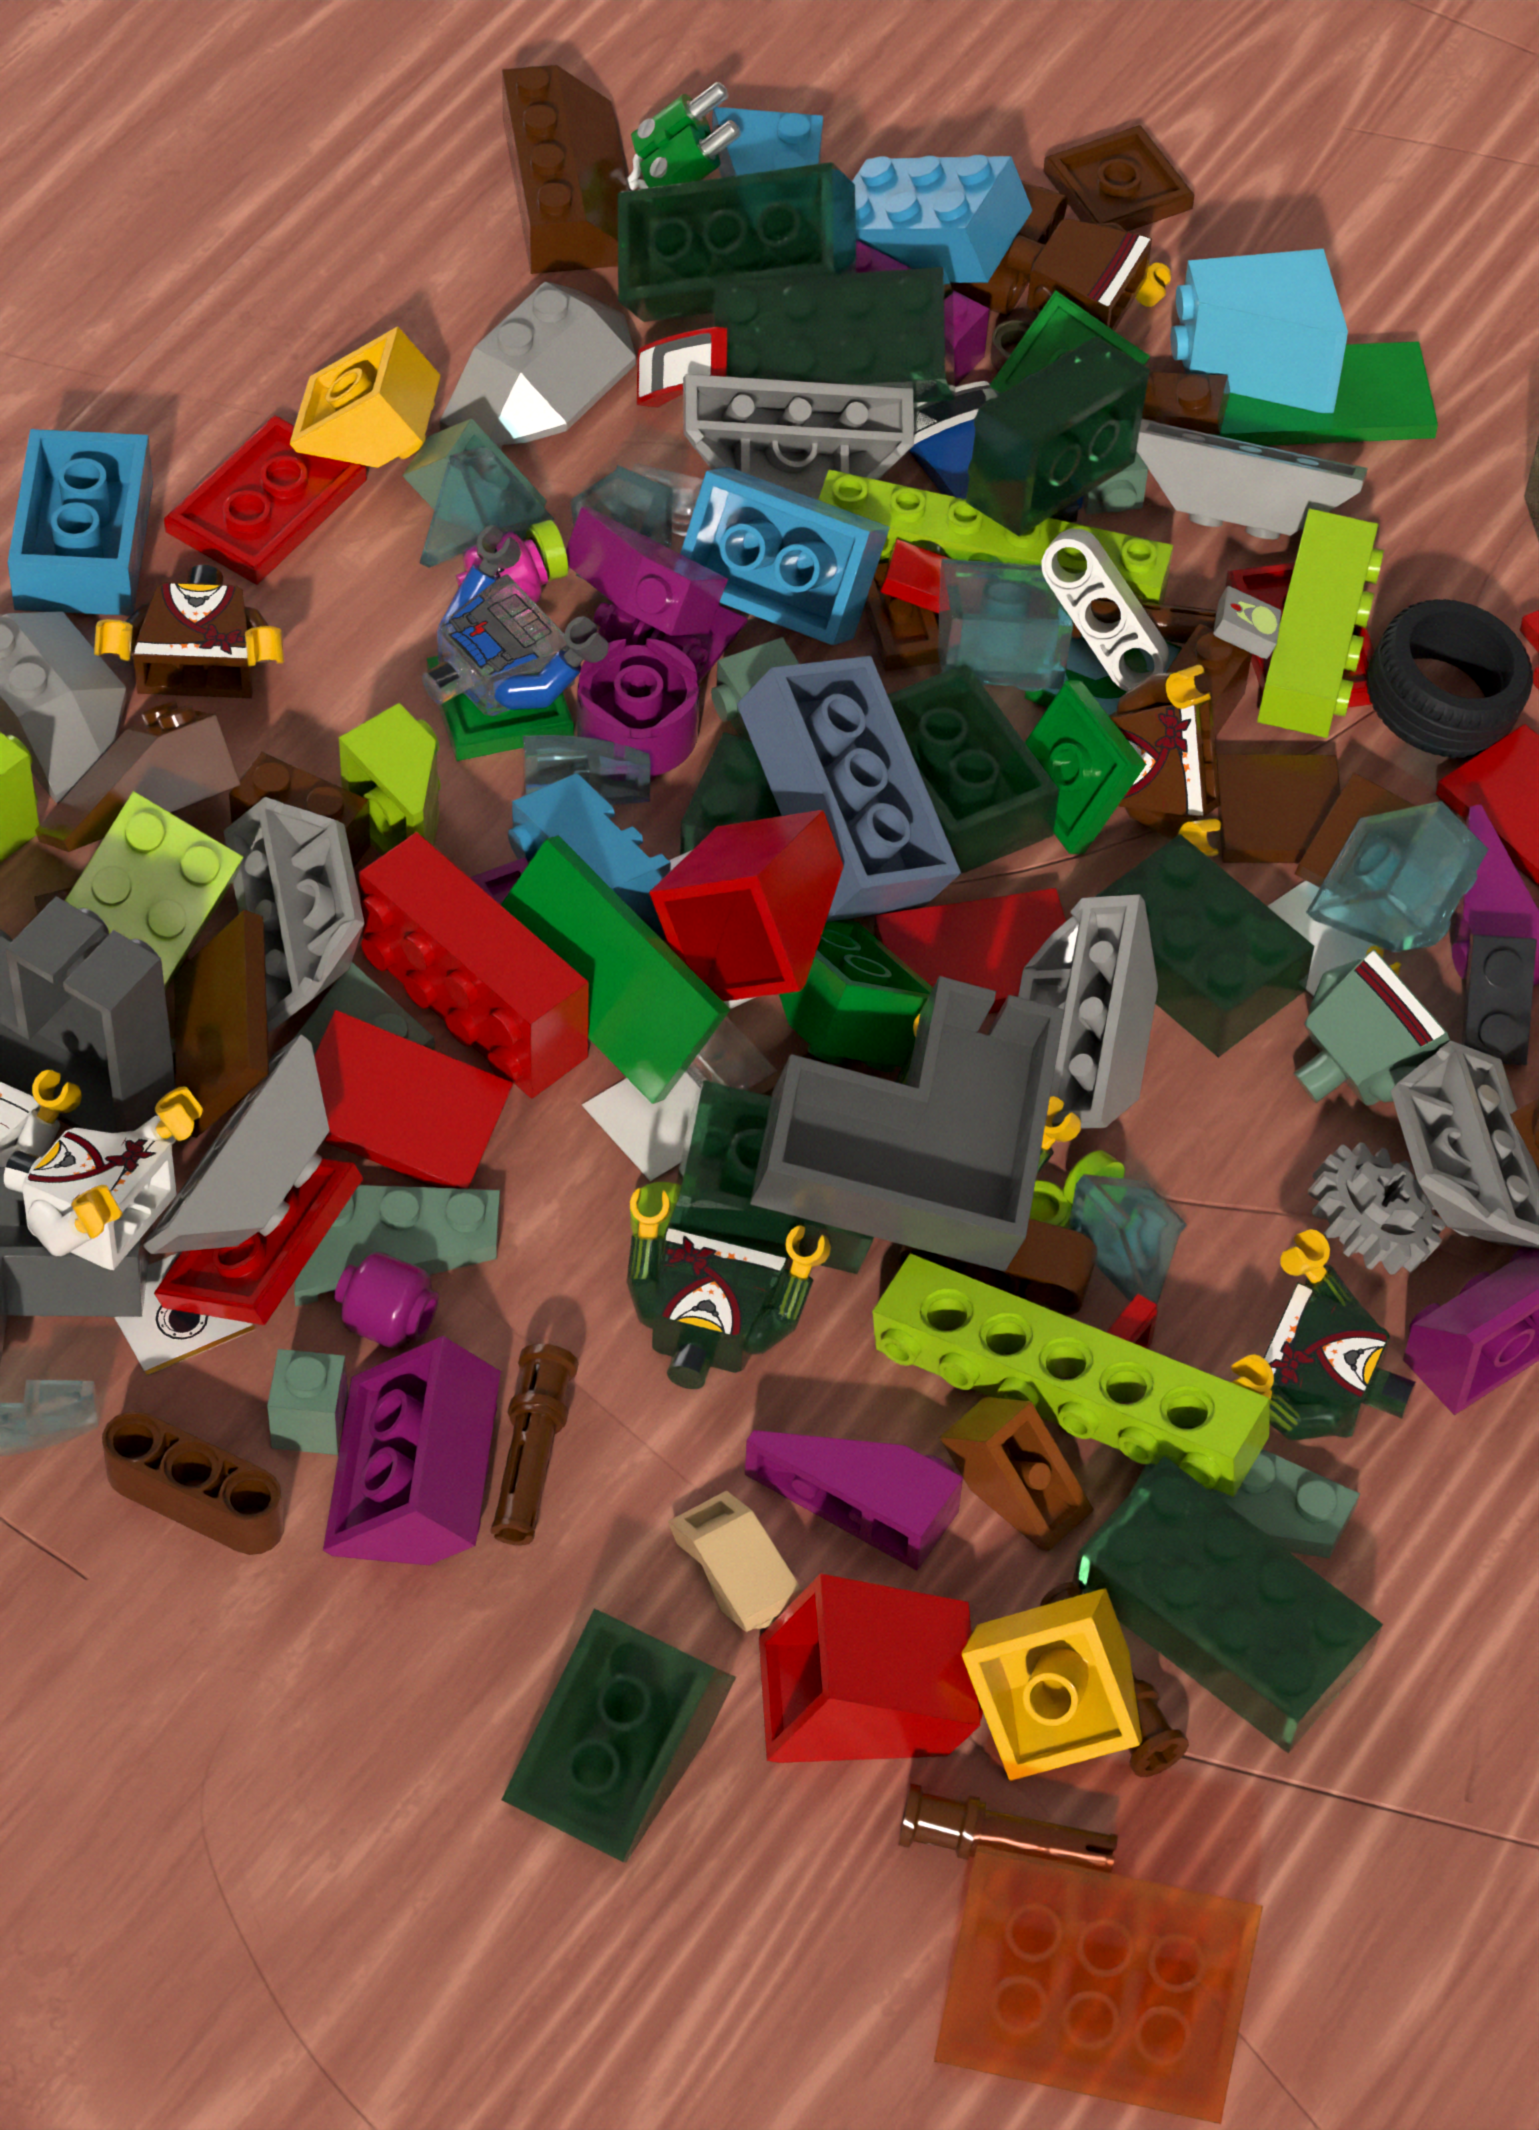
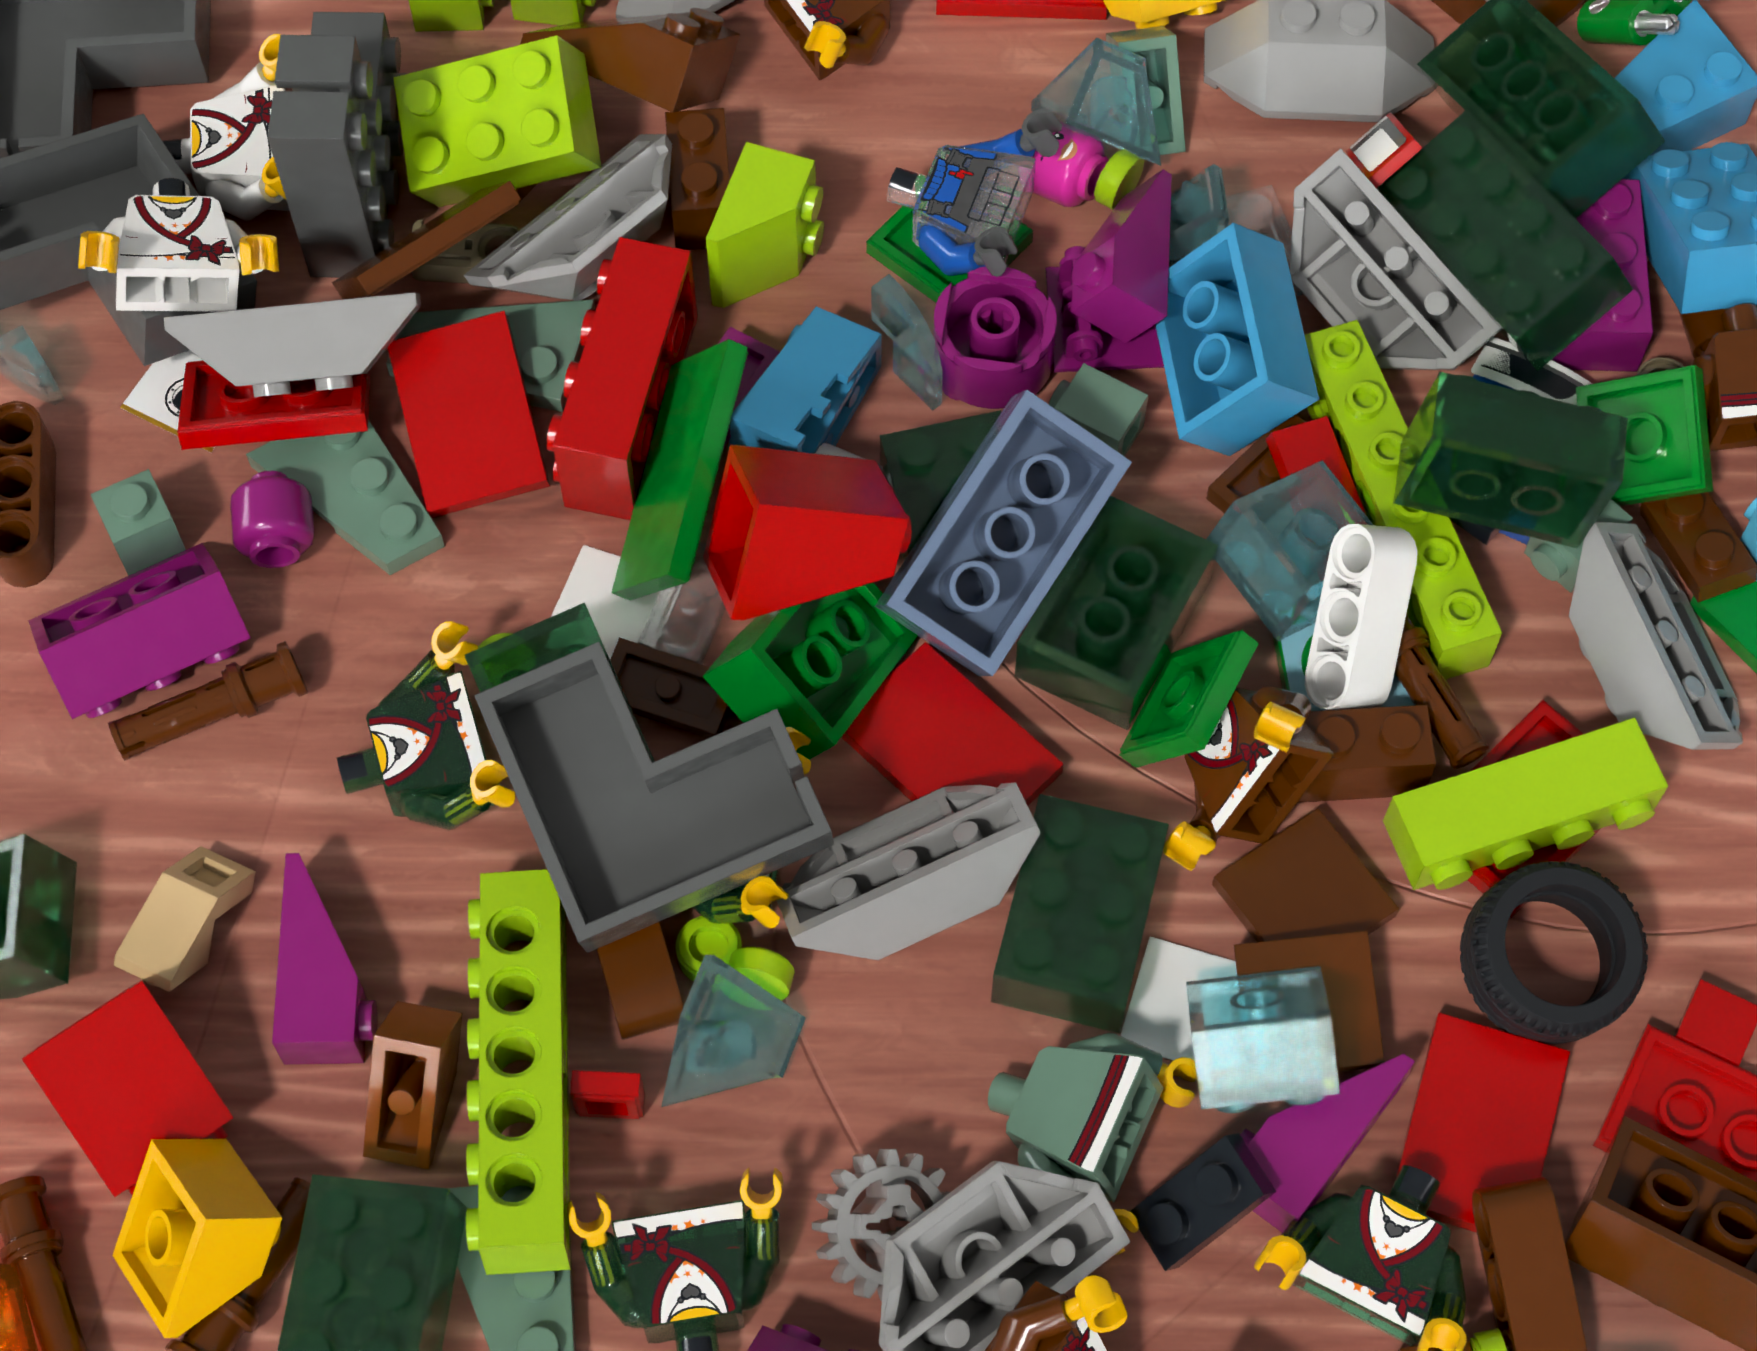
camera: 60 degrees right, 10 degrees up
light grey tile [1213,586,1281,659] -> none

